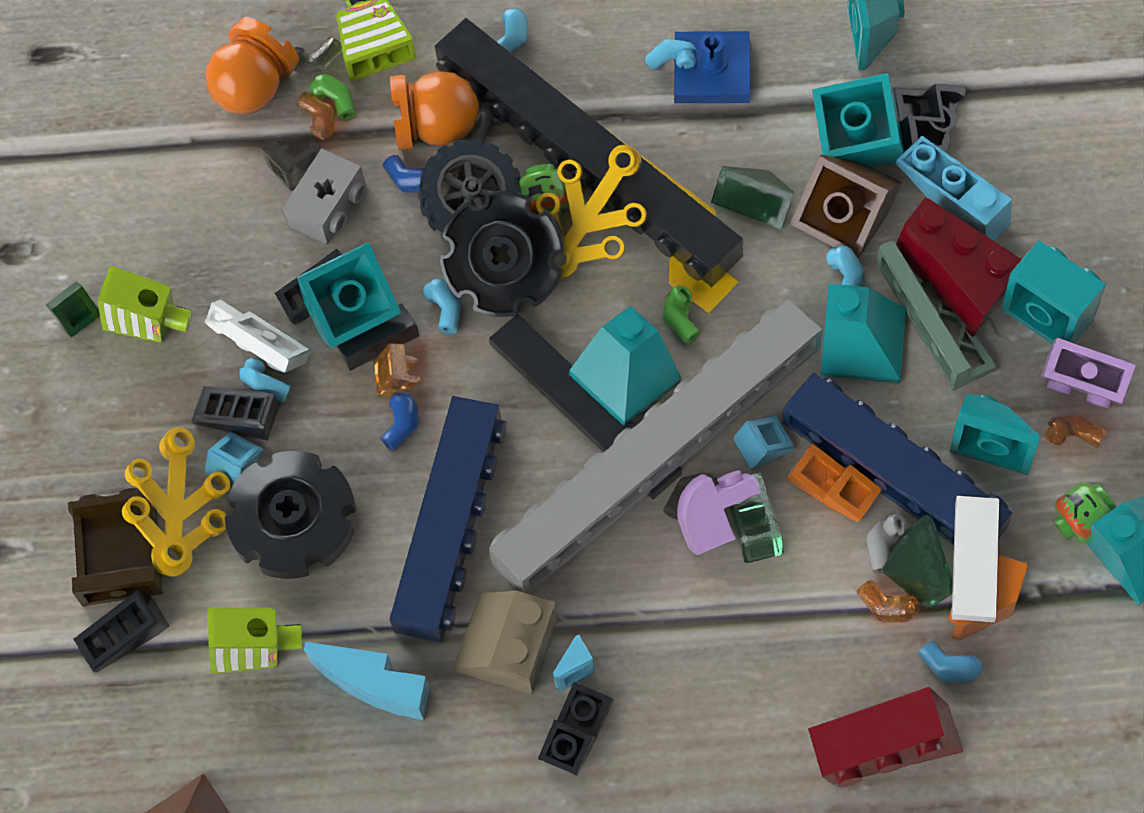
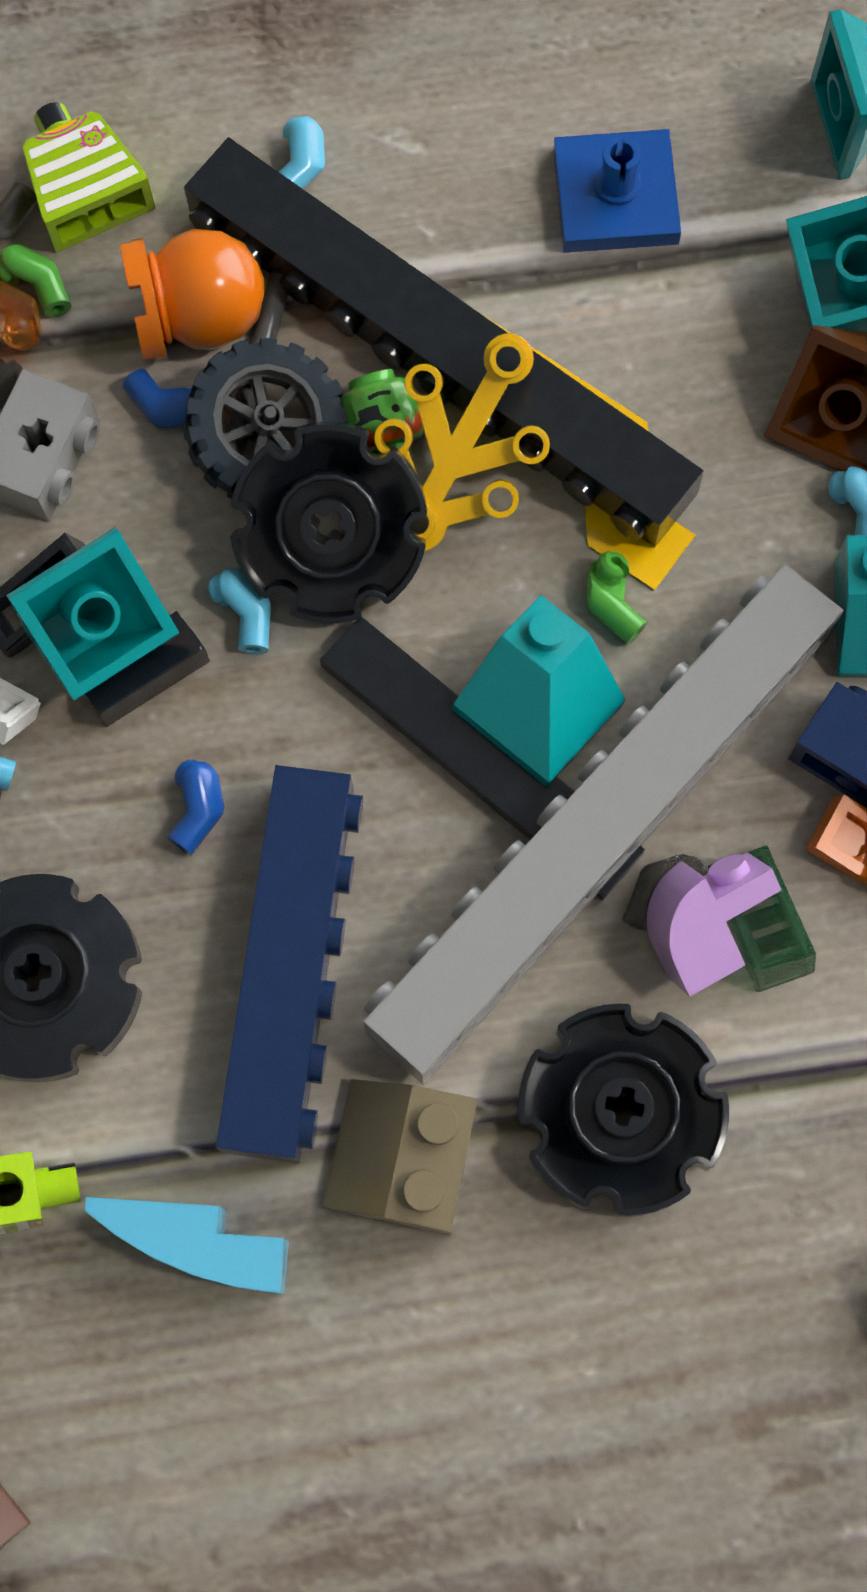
camera: 10 degrees left, 10 degrees up
clear orange tile [374,343,420,397] -> none
black slope [538,682,614,776] -> none
medium azure slope [553,634,595,691] -> none
medium azure arm [645,39,697,70] -> none
clear green slope [711,166,795,229] -> none
medium azure slope [734,415,795,469] -> none
none -> black piece [517,1003,729,1218]

